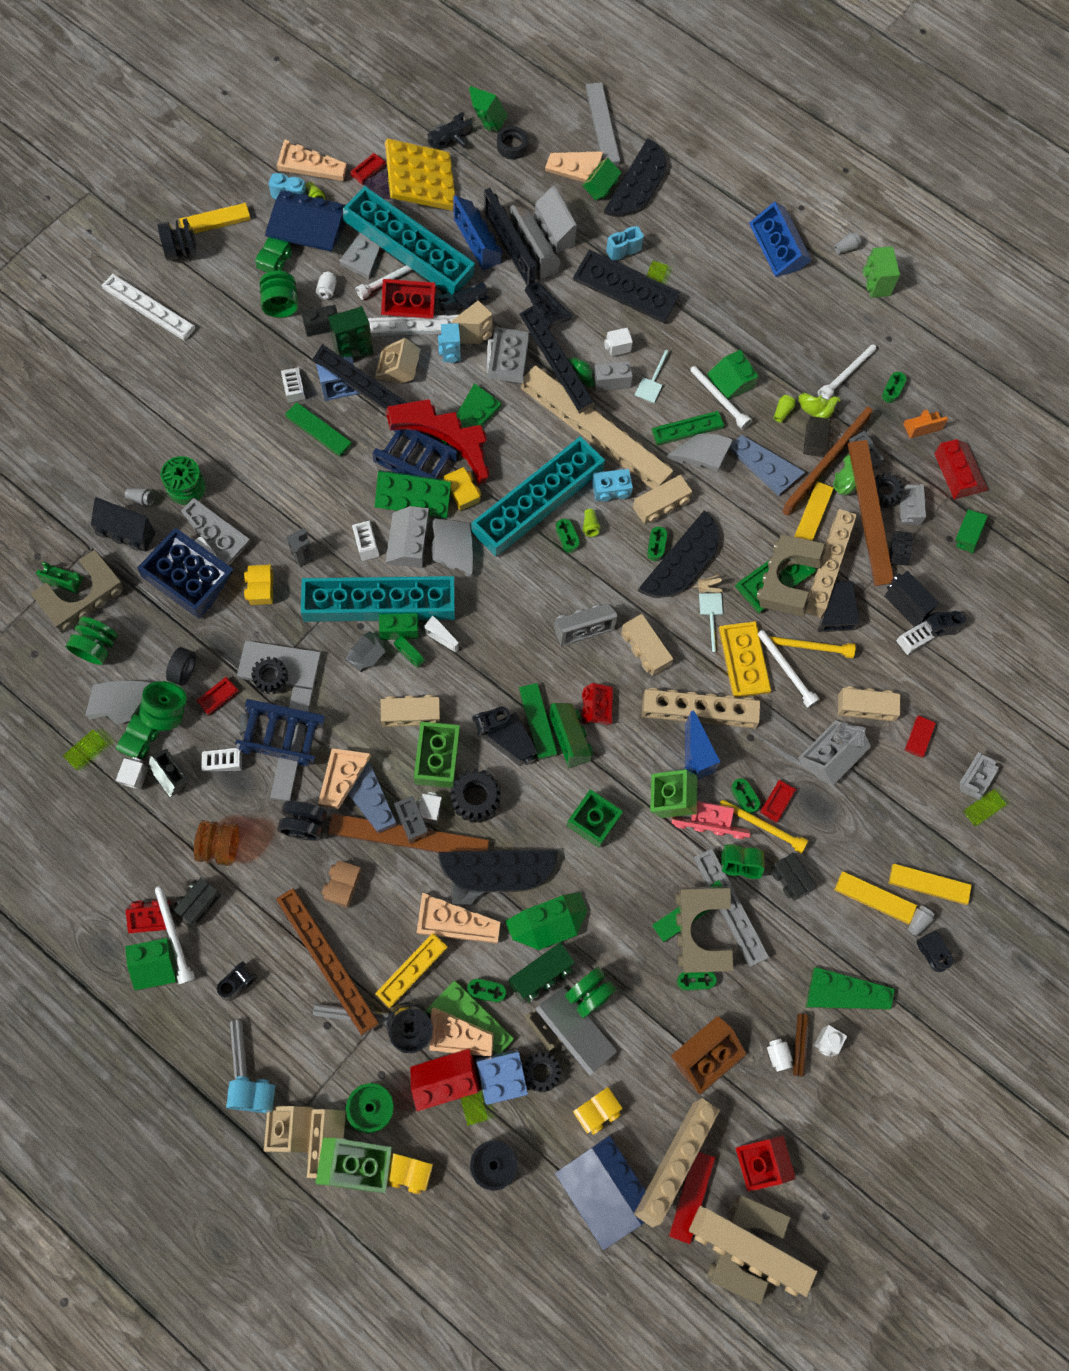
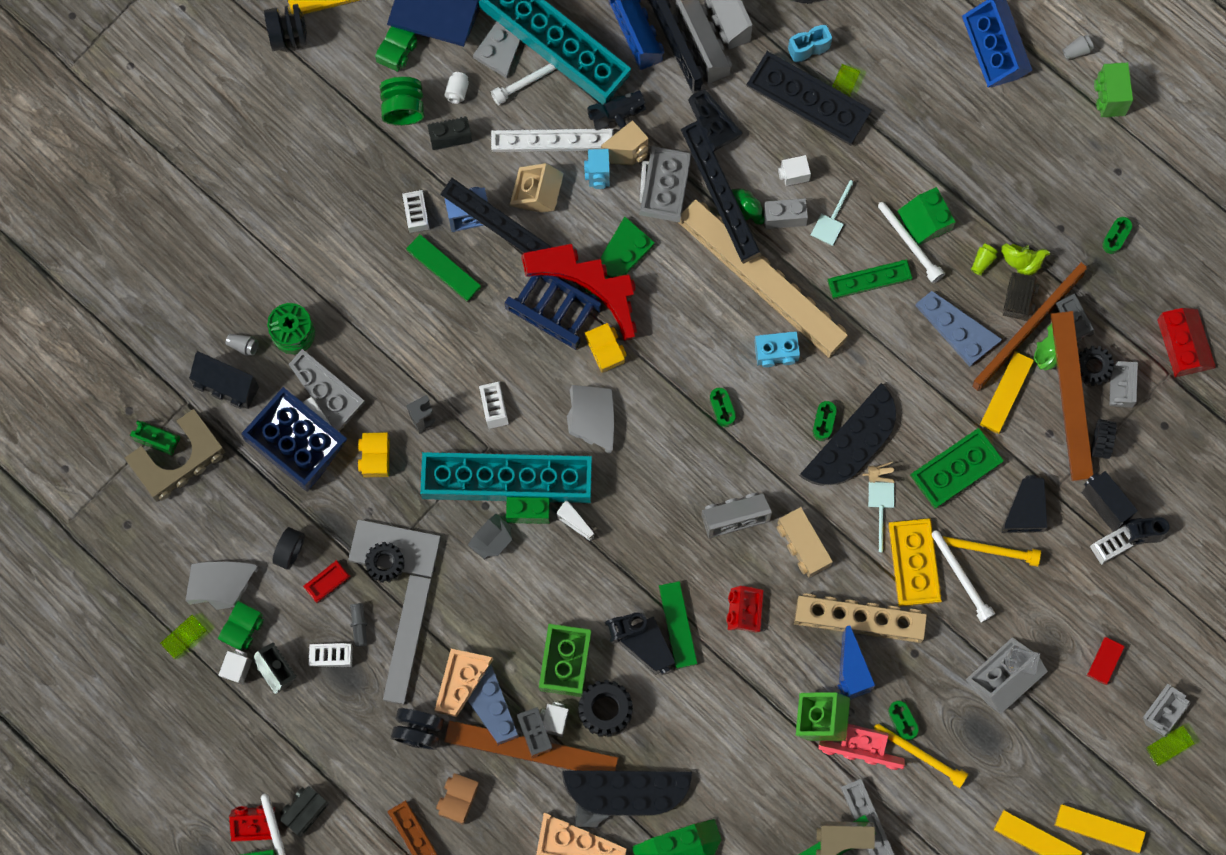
camera: 10 degrees right, 5 degrees up
green wheel [65,617,118,665] -> none
white tile [102,274,195,341] -> none
green wheel [139,681,187,731] -> none
clear orange wheel [194,820,239,866] -> none
dark blue fence [235,699,325,766] -> none
dark green brick [328,306,374,360] -> none
green plate [374,470,452,518] -> none
red slope [381,279,437,319] -> none
tan brick [381,695,440,727] -> none
light grey slope [385,506,429,568] -> none
green beam [393,636,425,668] -> none
teal brick [471,436,605,557] -> none
green slope [549,703,593,769] -> none
green brick [567,789,623,848] -> none
lime cone [583,509,601,537] -> none
tan brick [633,475,692,524] -> none
light grey slope [667,434,733,472] -> none
green brick [721,844,764,879] -> none
dark tan arch [757,534,825,617] -> none
red tile [760,779,796,823] -> none
pearl dark grey brick [771,852,817,901] -> none
tan brick [806,509,856,618] -> none
white piece [818,344,876,399] -> none
tan brick [838,687,900,722] -> none
orange panel [903,409,948,438] -> none
green hinge [955,509,988,554] -> none

